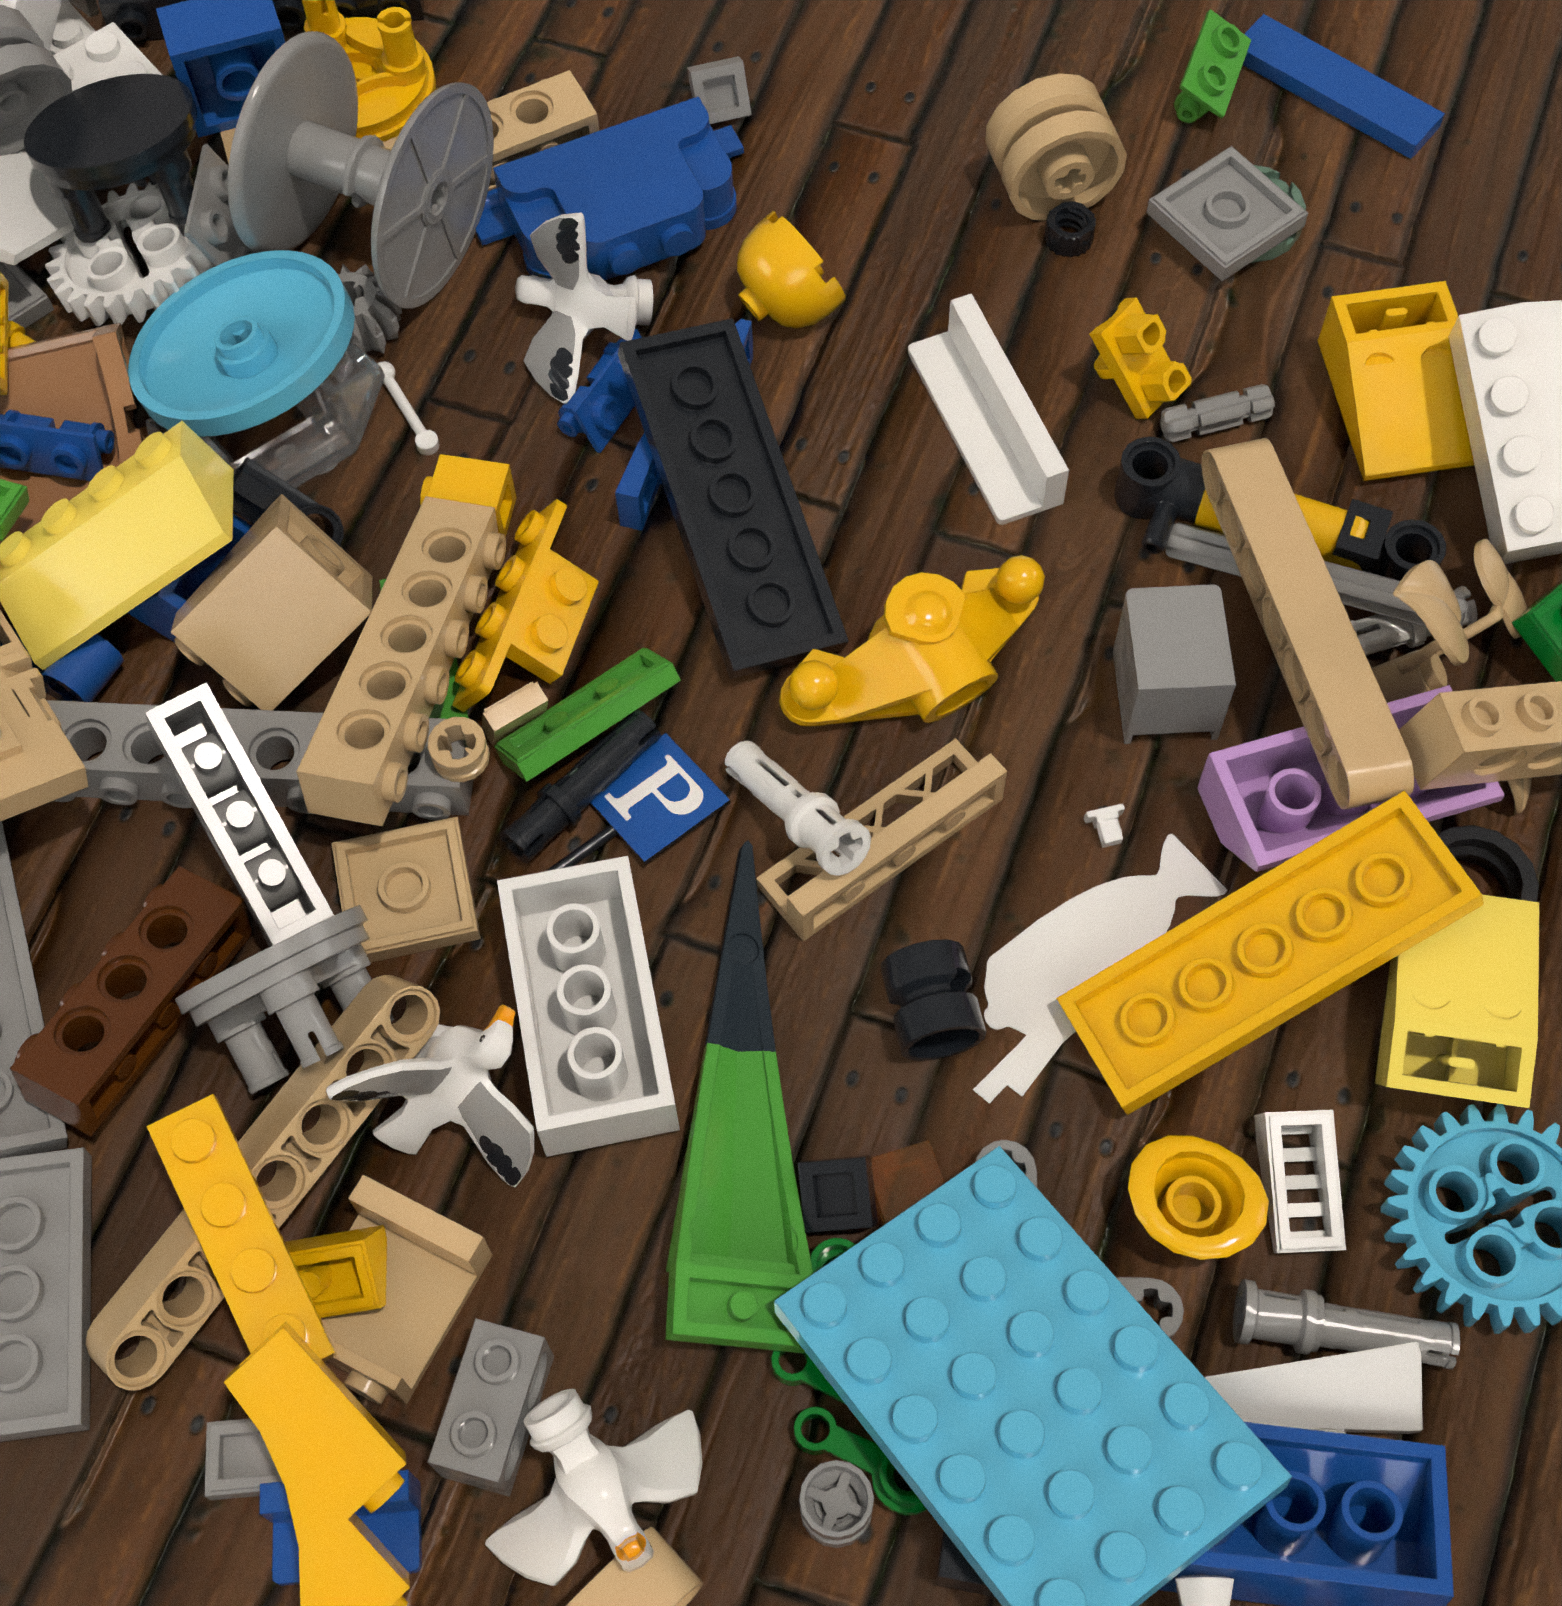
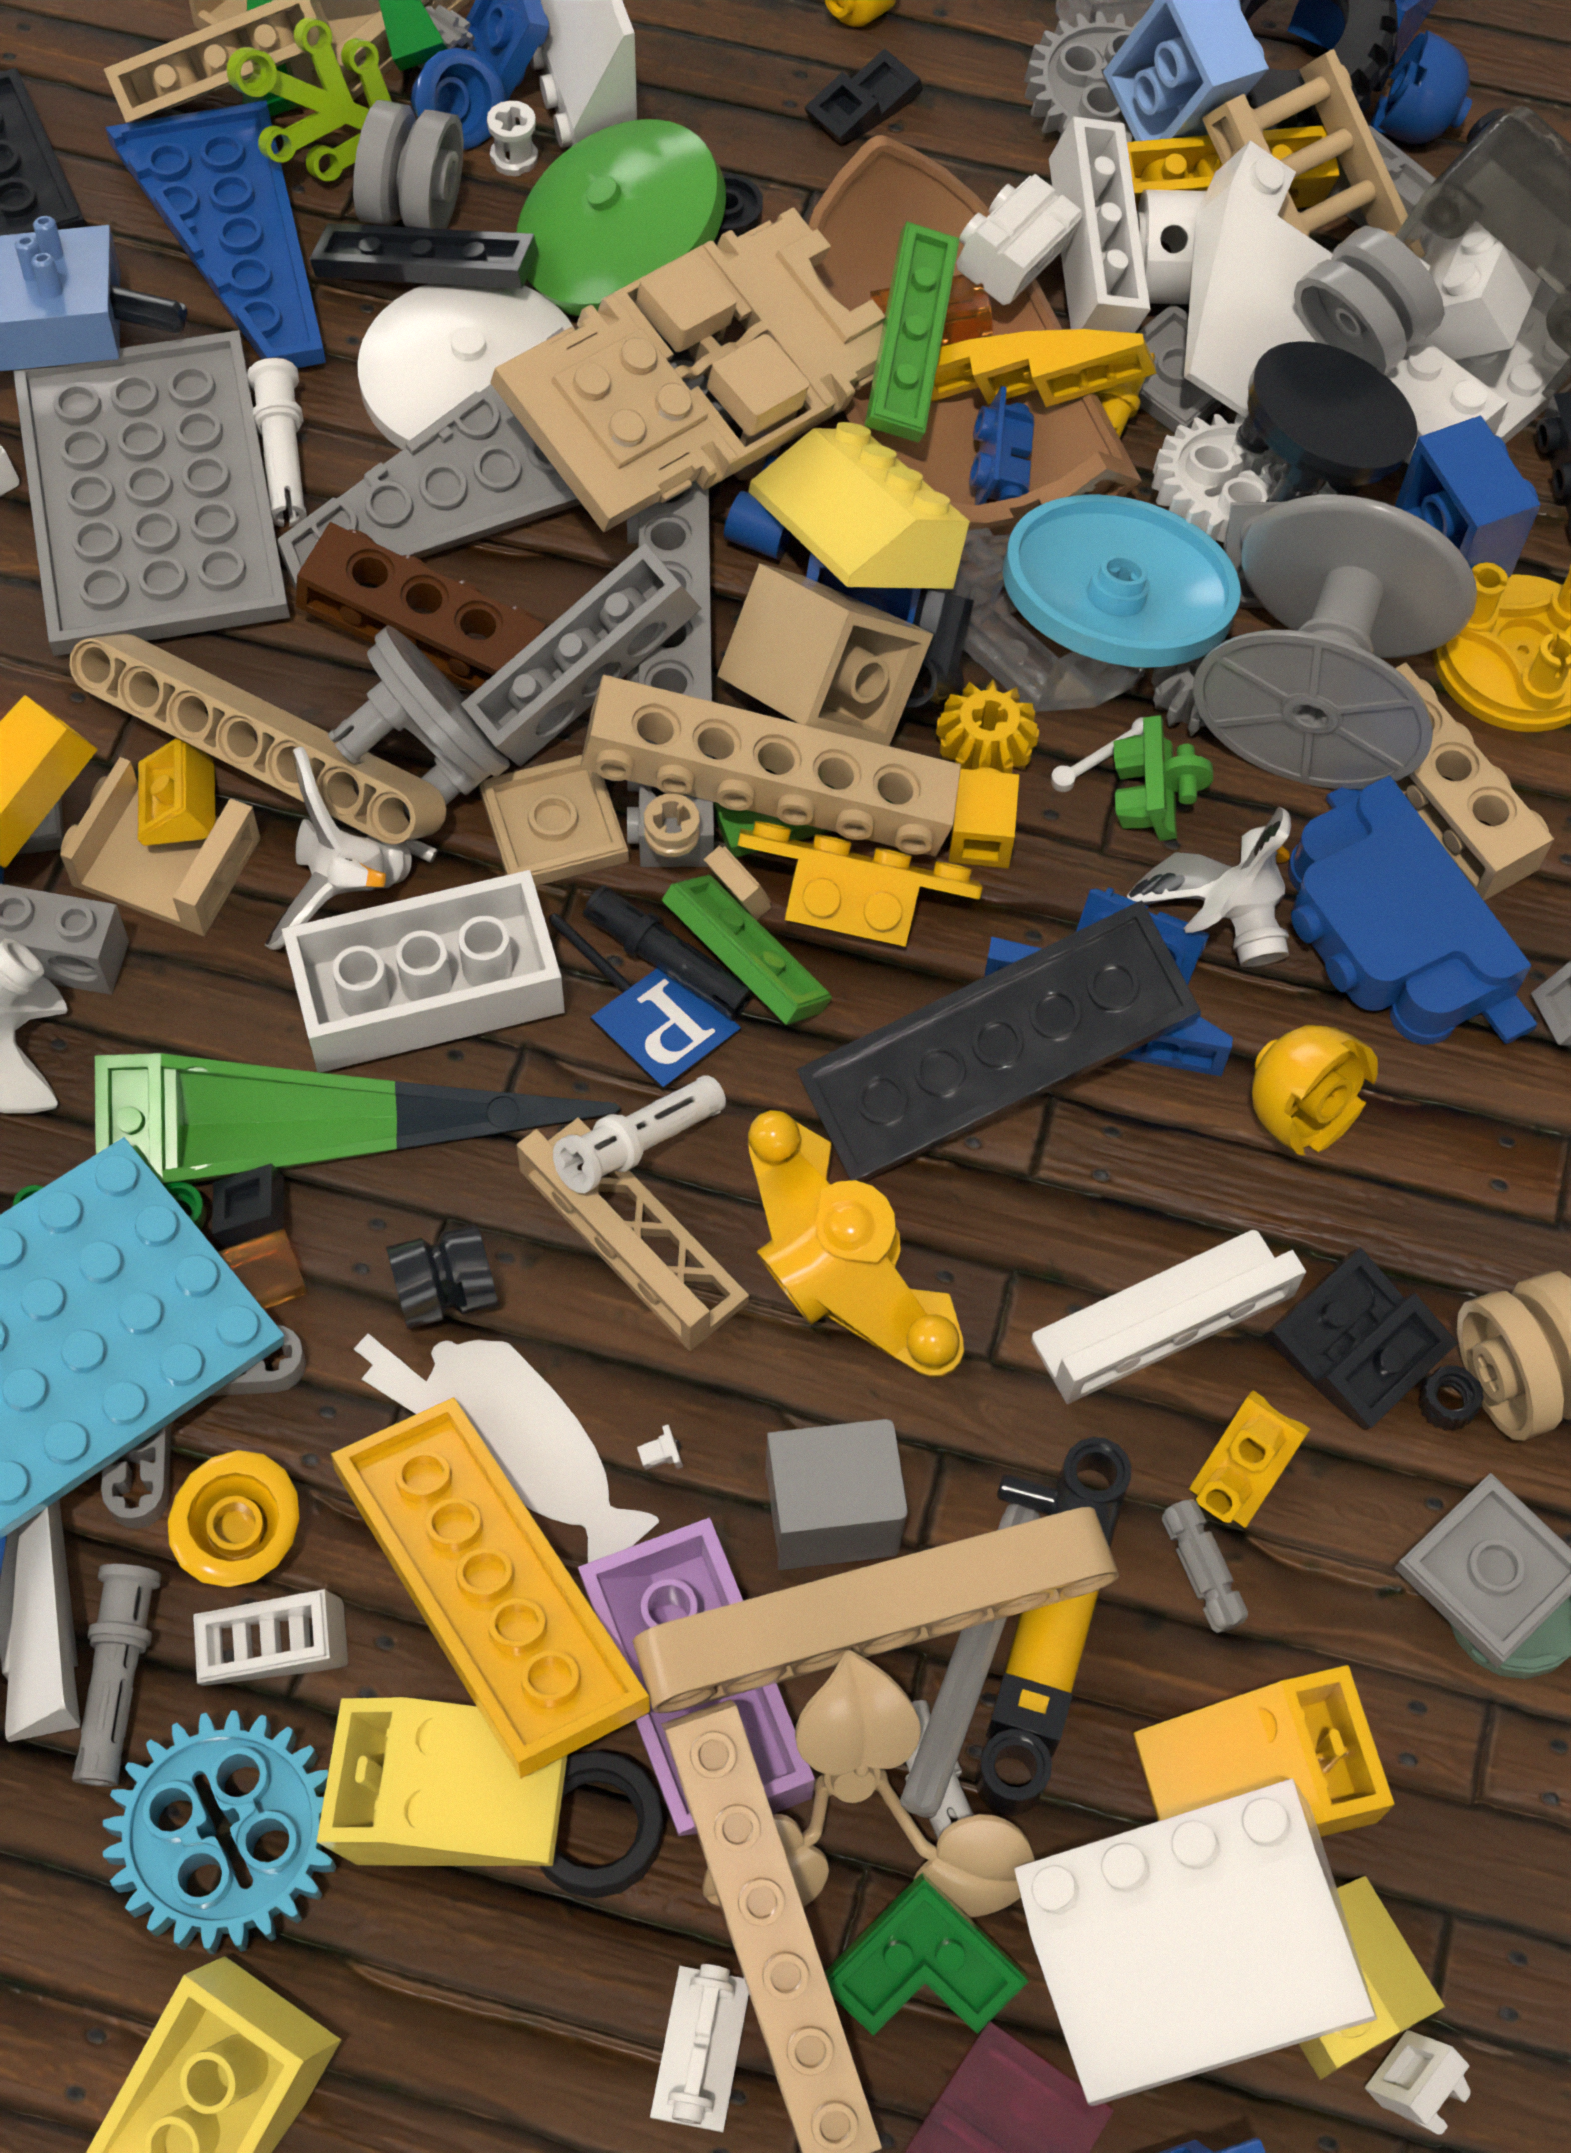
camera: 80 degrees right, 0 degrees up
yellow plate [146,1094,338,1362] -> none
none -> yellow gear [936,679,1039,774]
none -> bright green hips [1113,715,1213,841]
none -> black slope [1263,1247,1458,1430]

